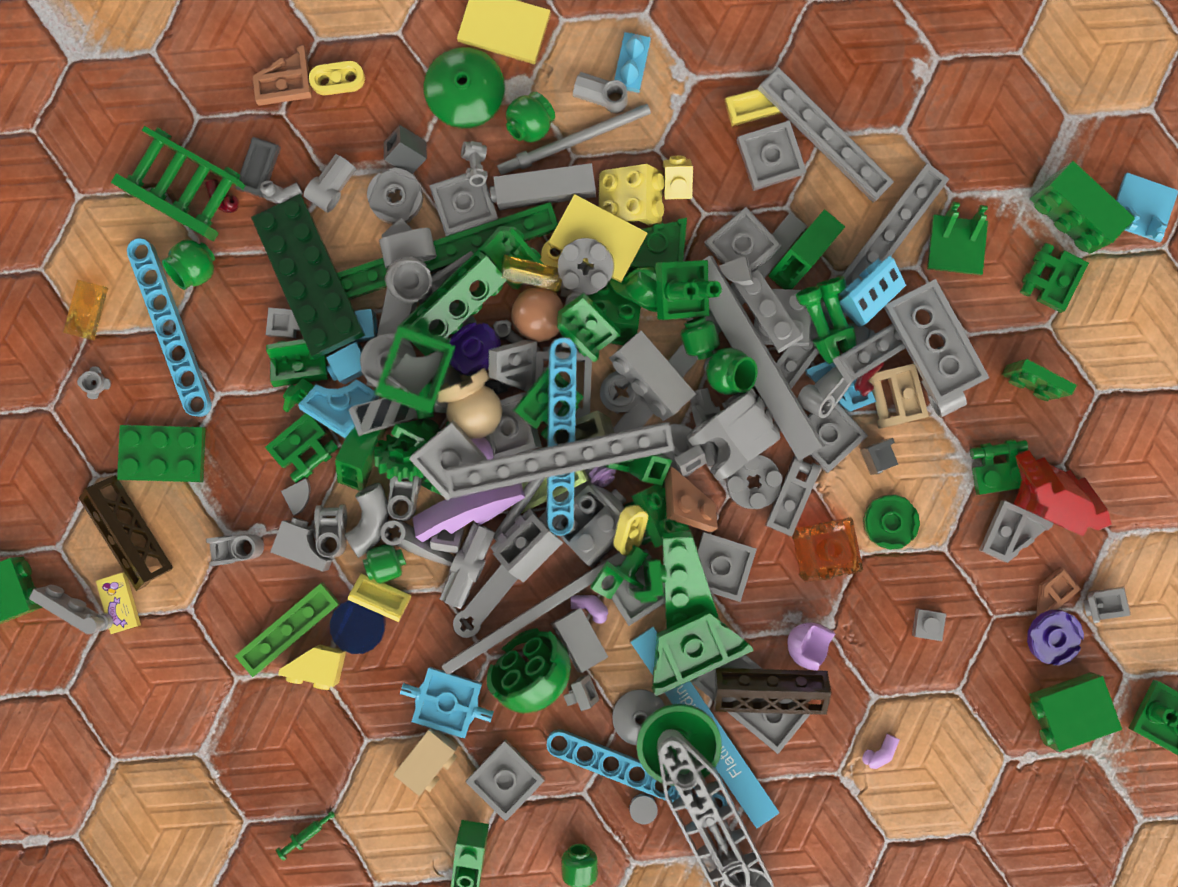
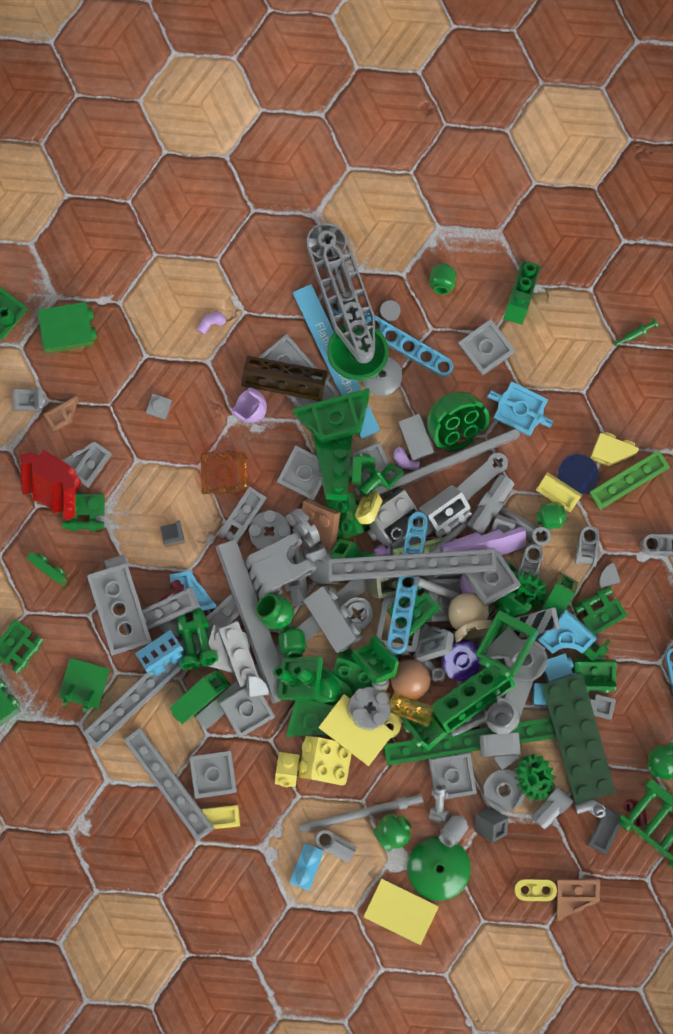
camera: 175 degrees left, 5 degrees down
light grey arch [271,517,332,572] -> none
light grey cylinder [344,483,389,558] -> none
tan brick [393,728,458,796] -> none
light grey brick [490,163,596,211] -> none
light grey tile [563,674,600,711] -> none
light grey piece [797,367,853,418] -> none
light grey tile [807,403,868,473] -> none
green tile [863,495,920,550] -> none
tan plate [869,364,929,429] -> none
tile [1027,610,1084,665] -> none
none -> light grey plate [286,509,321,549]
none -> light grey bar [414,577,461,600]
none -> light grey brick [439,815,468,847]
none -> green gear [514,754,556,801]

